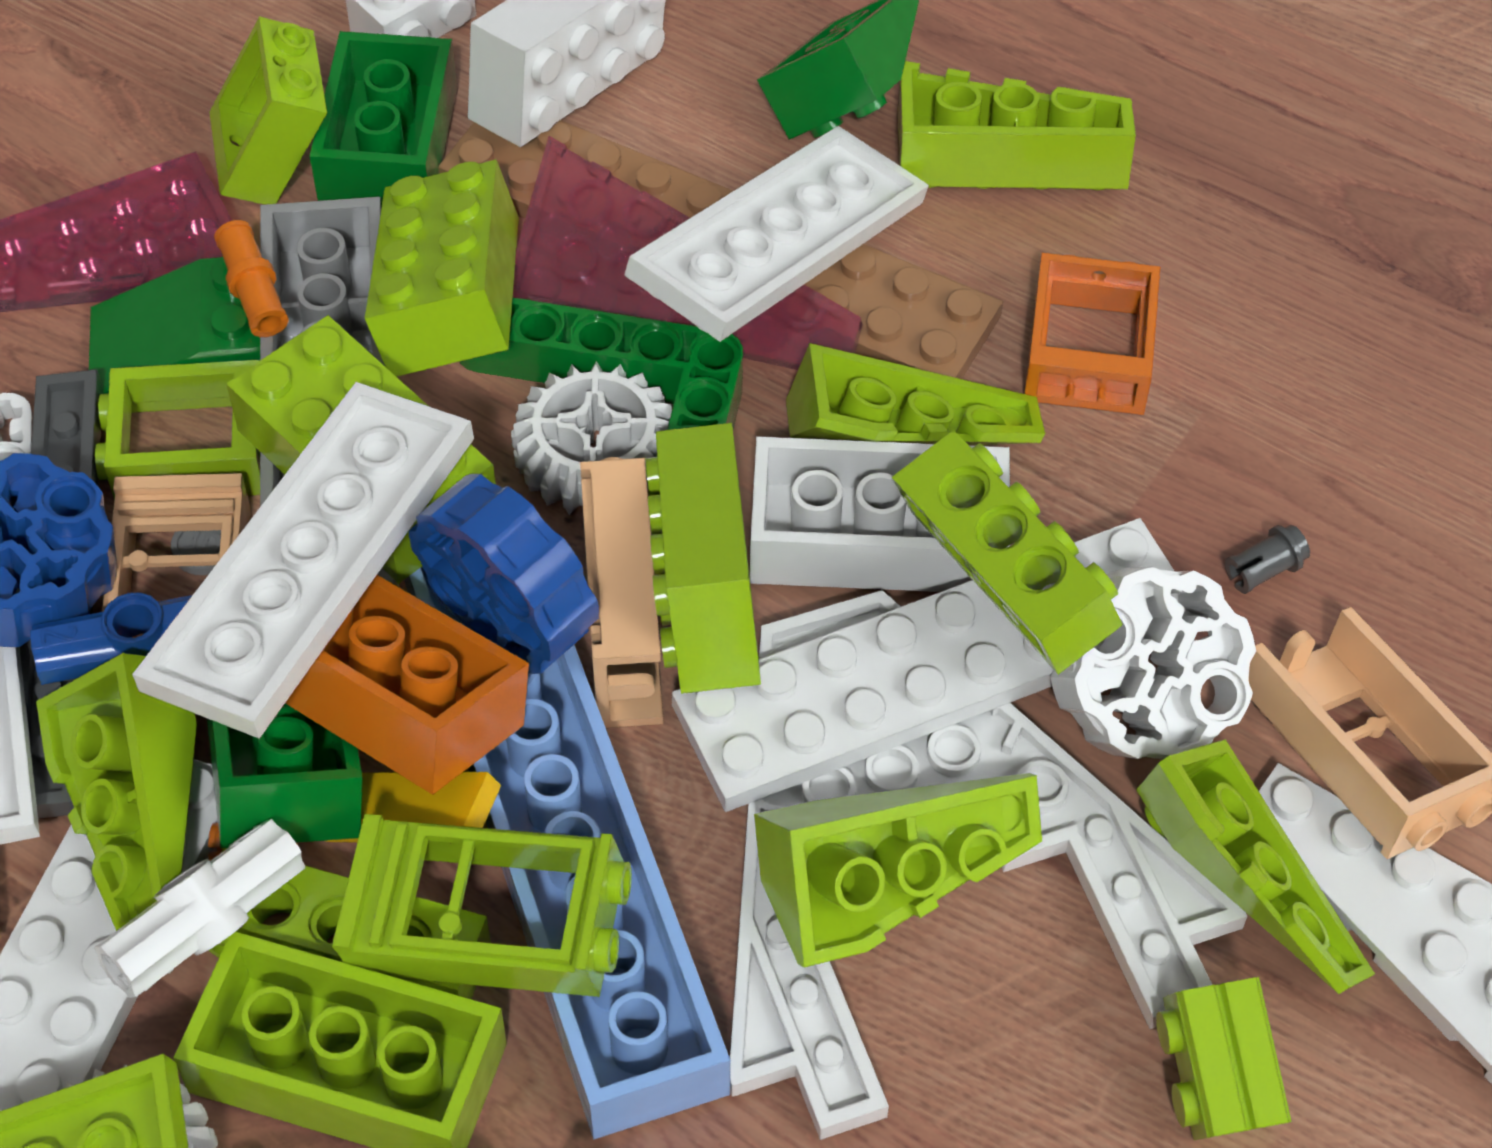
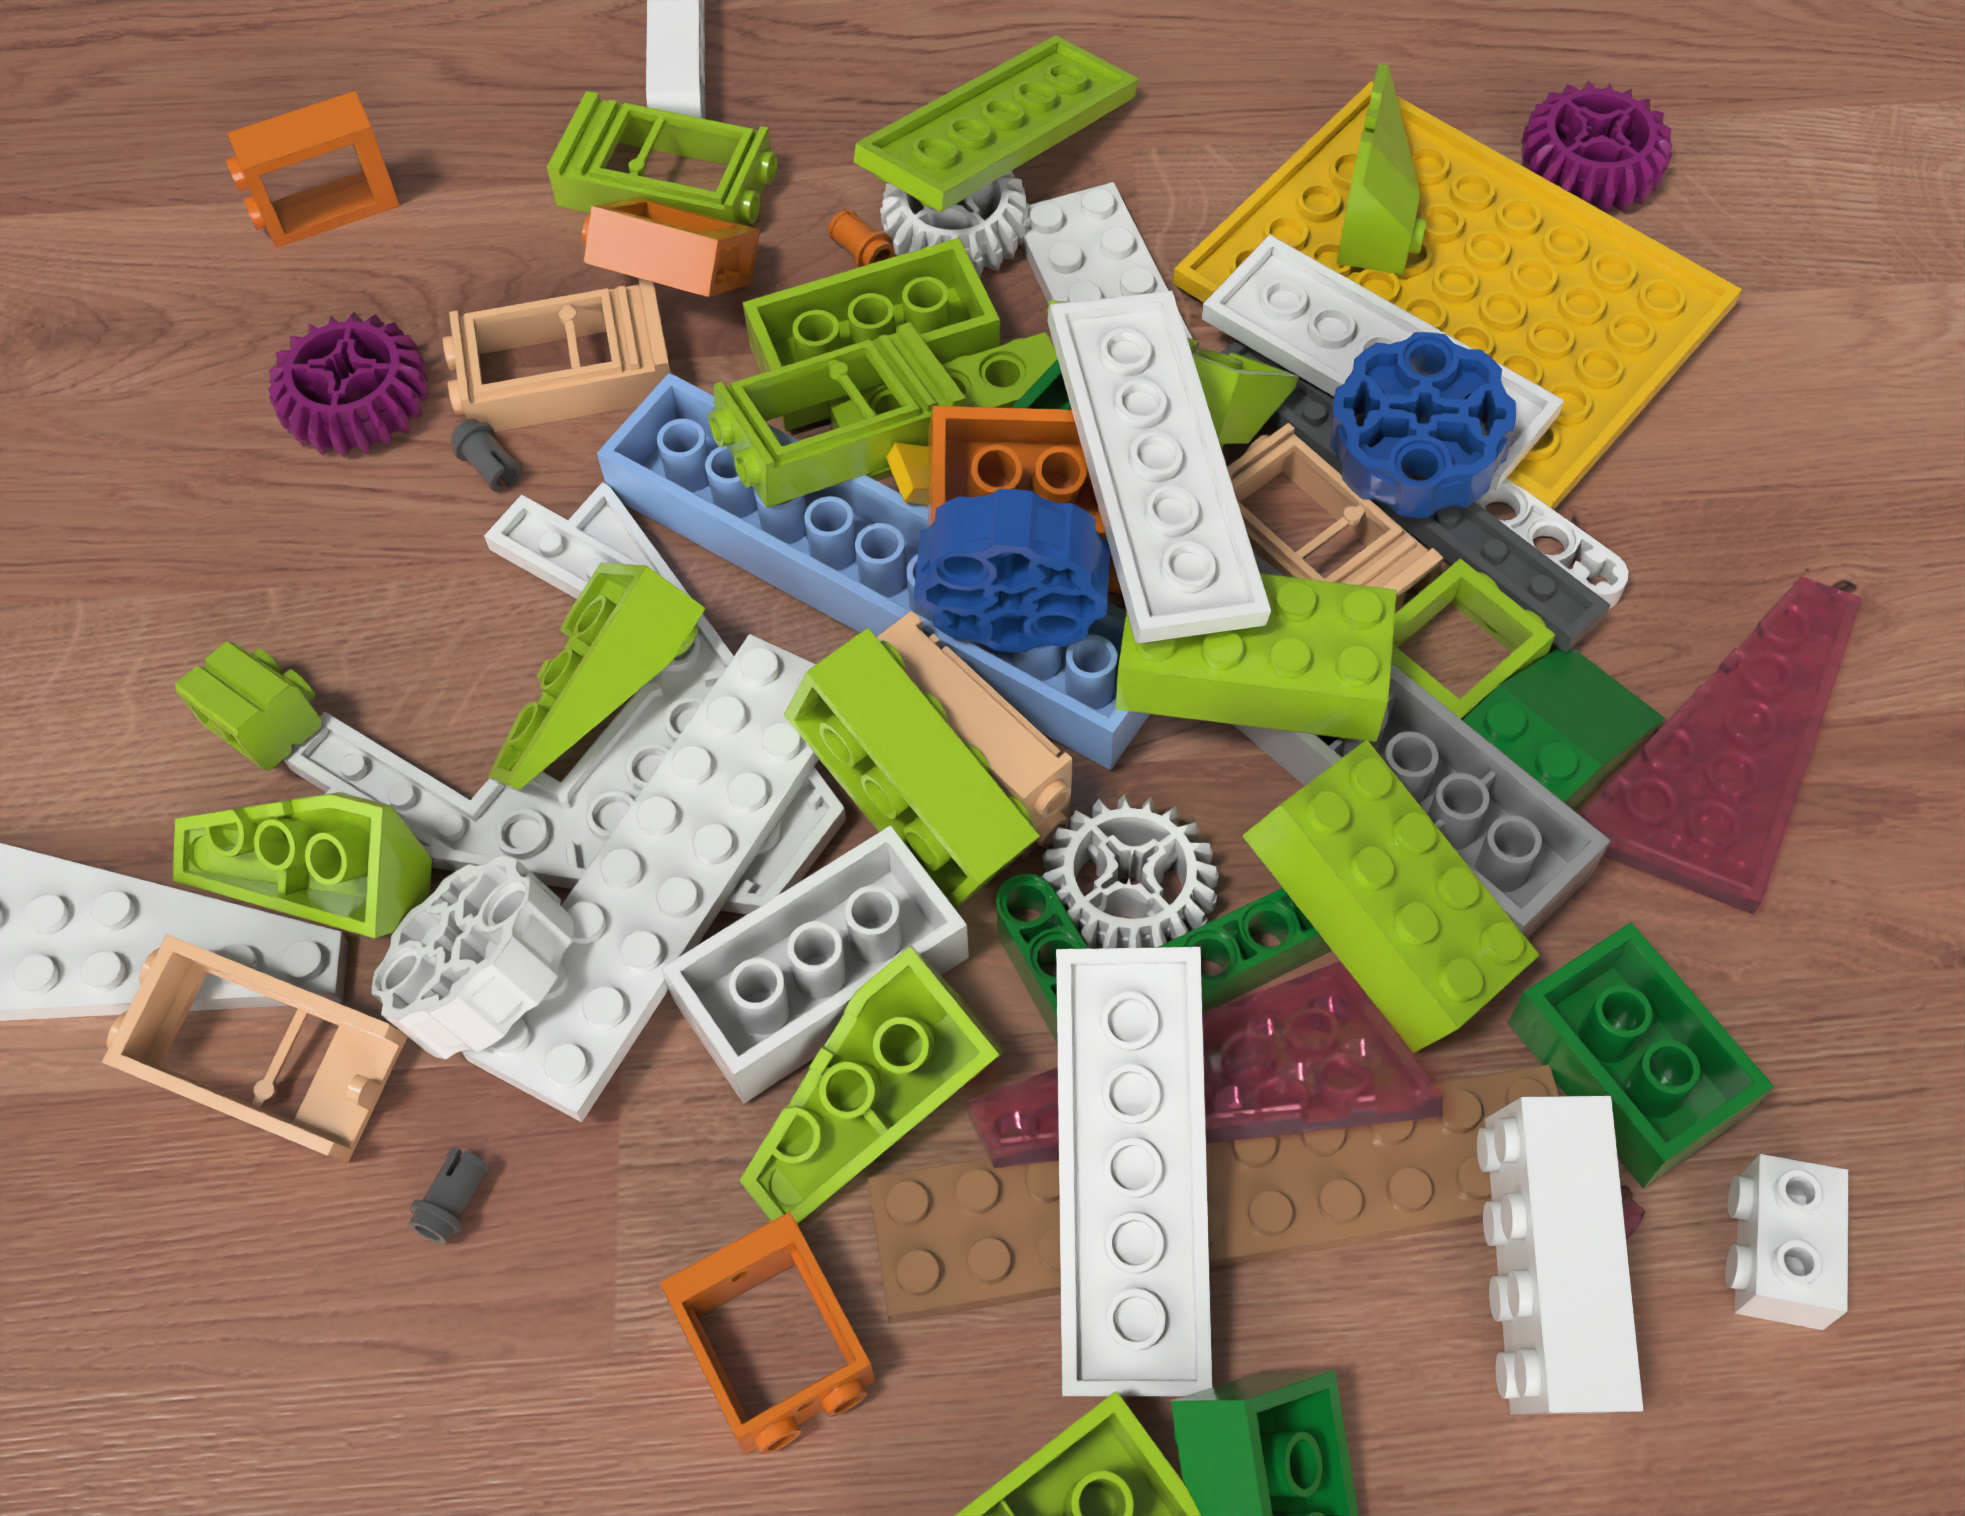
camera: 145 degrees right, 5 degrees up
blue piece [30,593,193,685] -> none
white piece [94,819,306,998] -> none
lime window [209,16,327,205] -> none
orange pin [214,220,289,337] -> none
lime brick [892,430,1123,675] -> none

